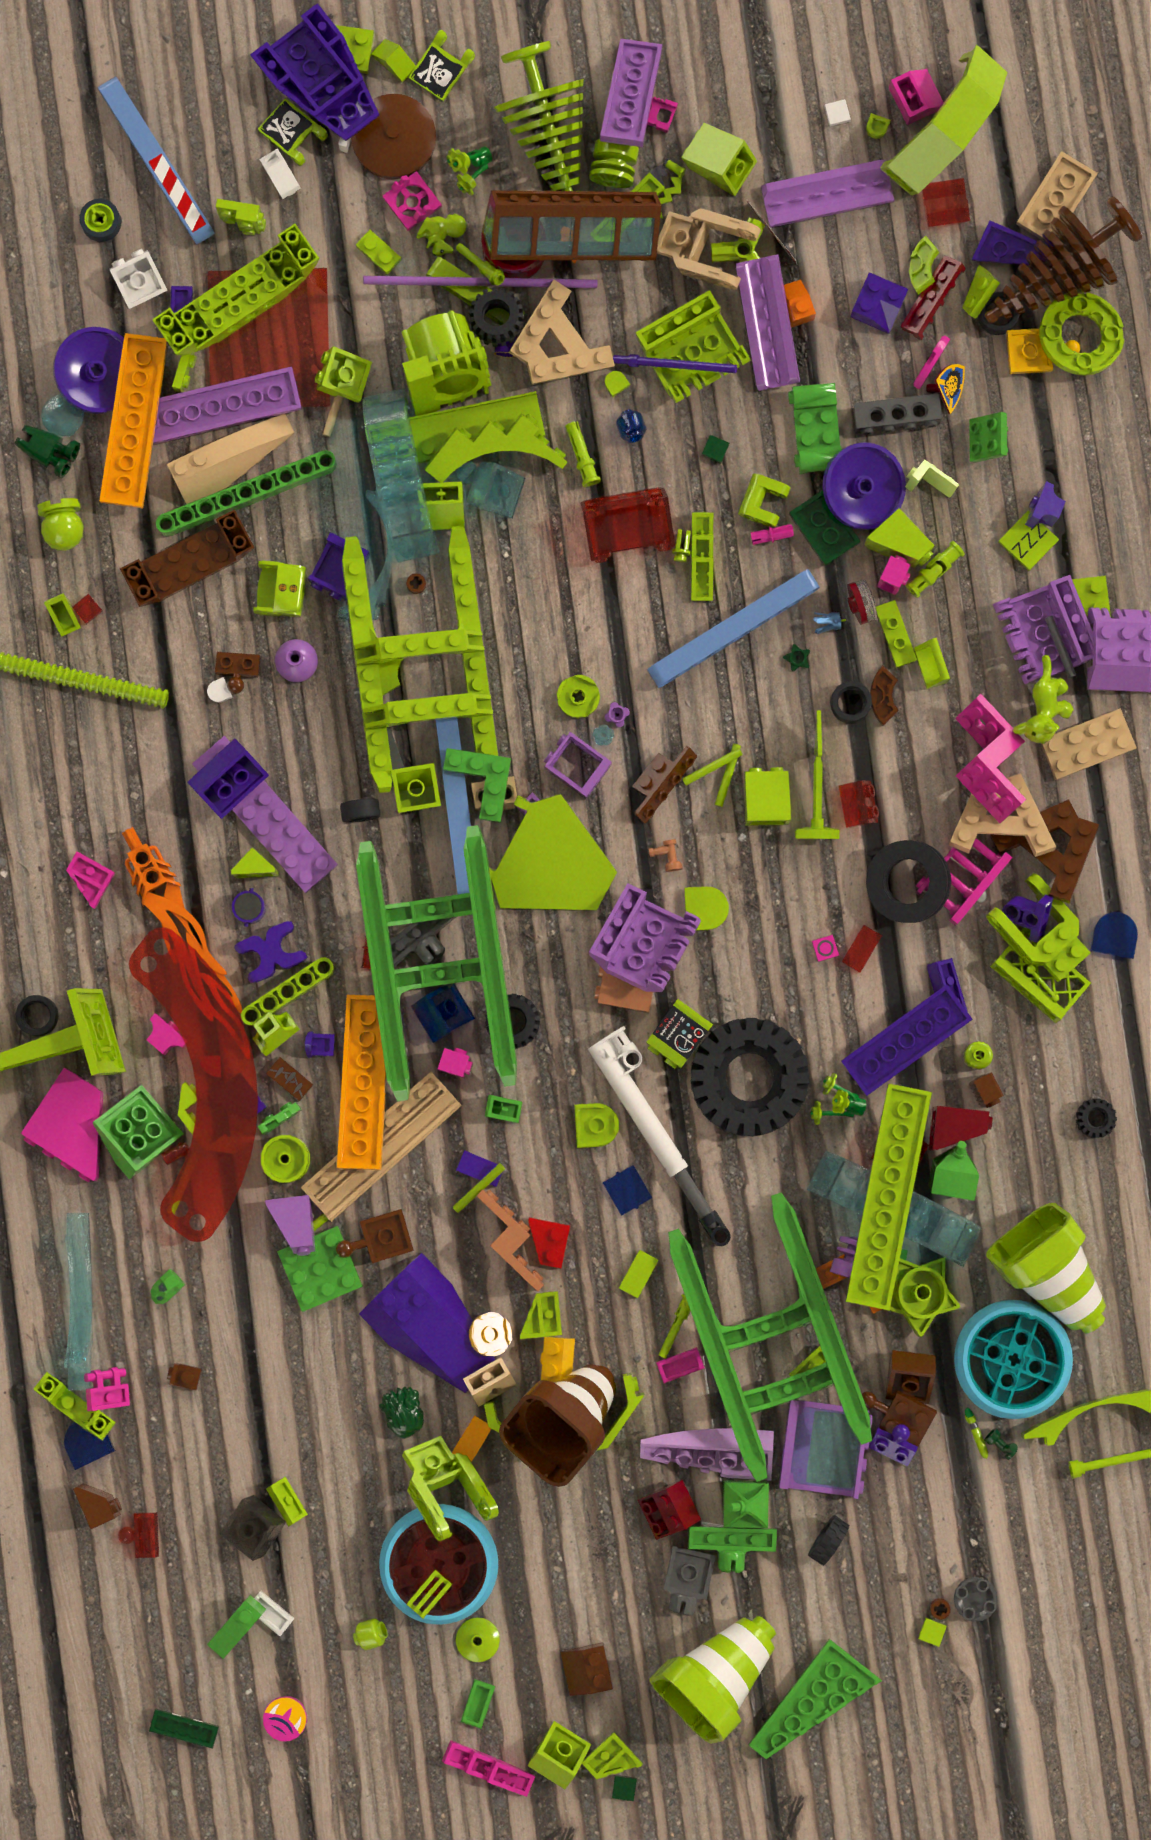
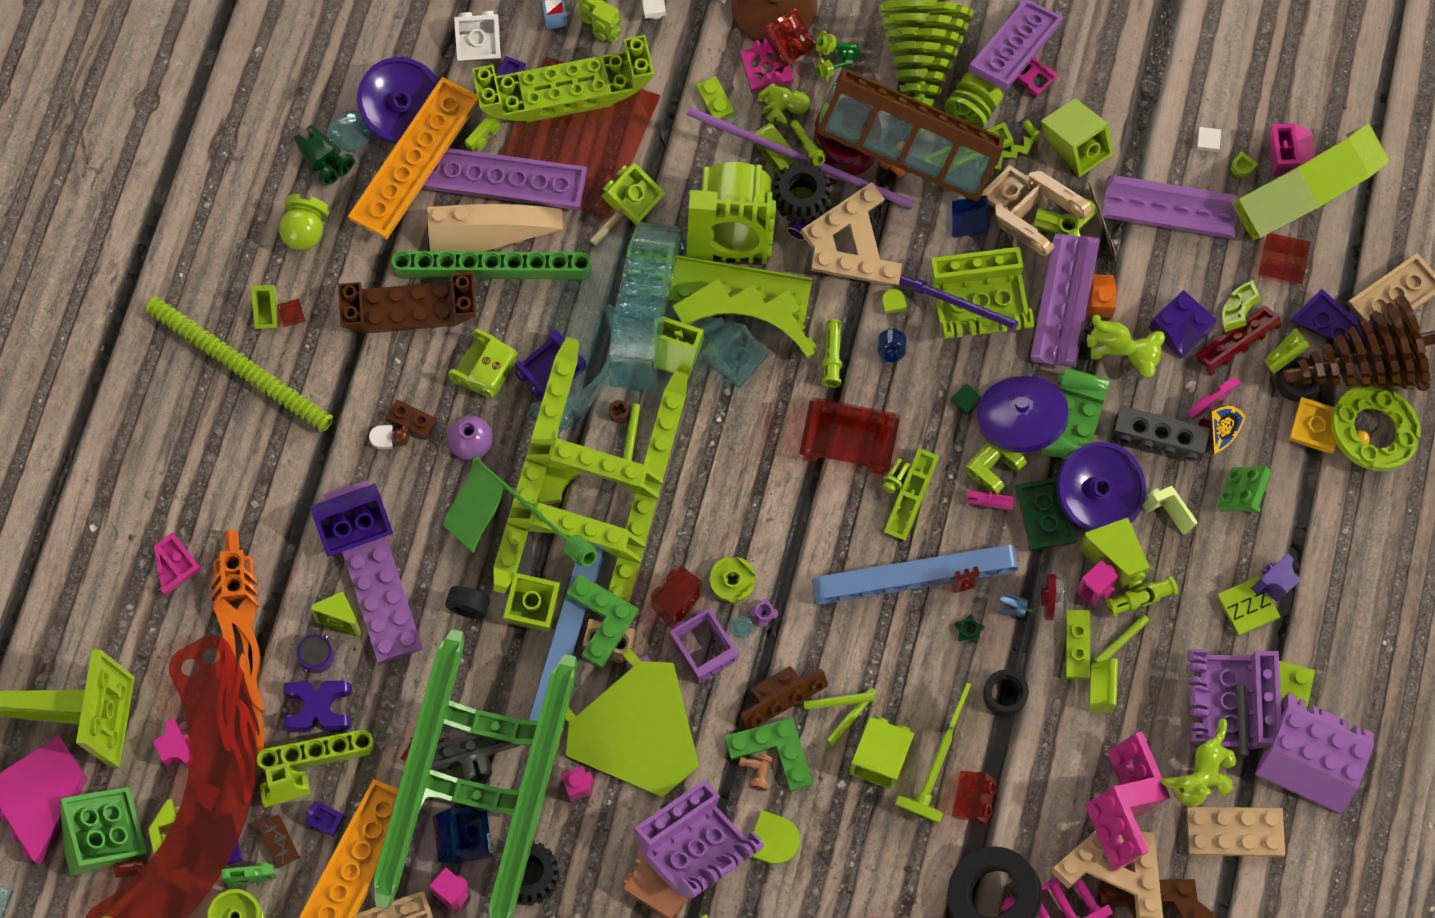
camera: 20 degrees right, 15 degrees down
black tyre [15,995,59,1037] -> none
reddish brown tile [870,665,899,726] -> none
none -> bright green flag [443,456,597,567]
none -> dark pink brick [561,766,595,803]
none -> lime piece [623,403,640,461]
none -> clear red slope [651,565,703,628]
none -> bright green plate [725,717,813,792]
none -> clear red slope [761,8,815,68]
none -> clear red tile [951,566,980,594]
none -> clear blue piece [952,195,988,238]
none -> dark purple dish [977,376,1069,453]
none -> lime animal [1087,315,1165,378]
none -> lime bar [1094,614,1150,663]

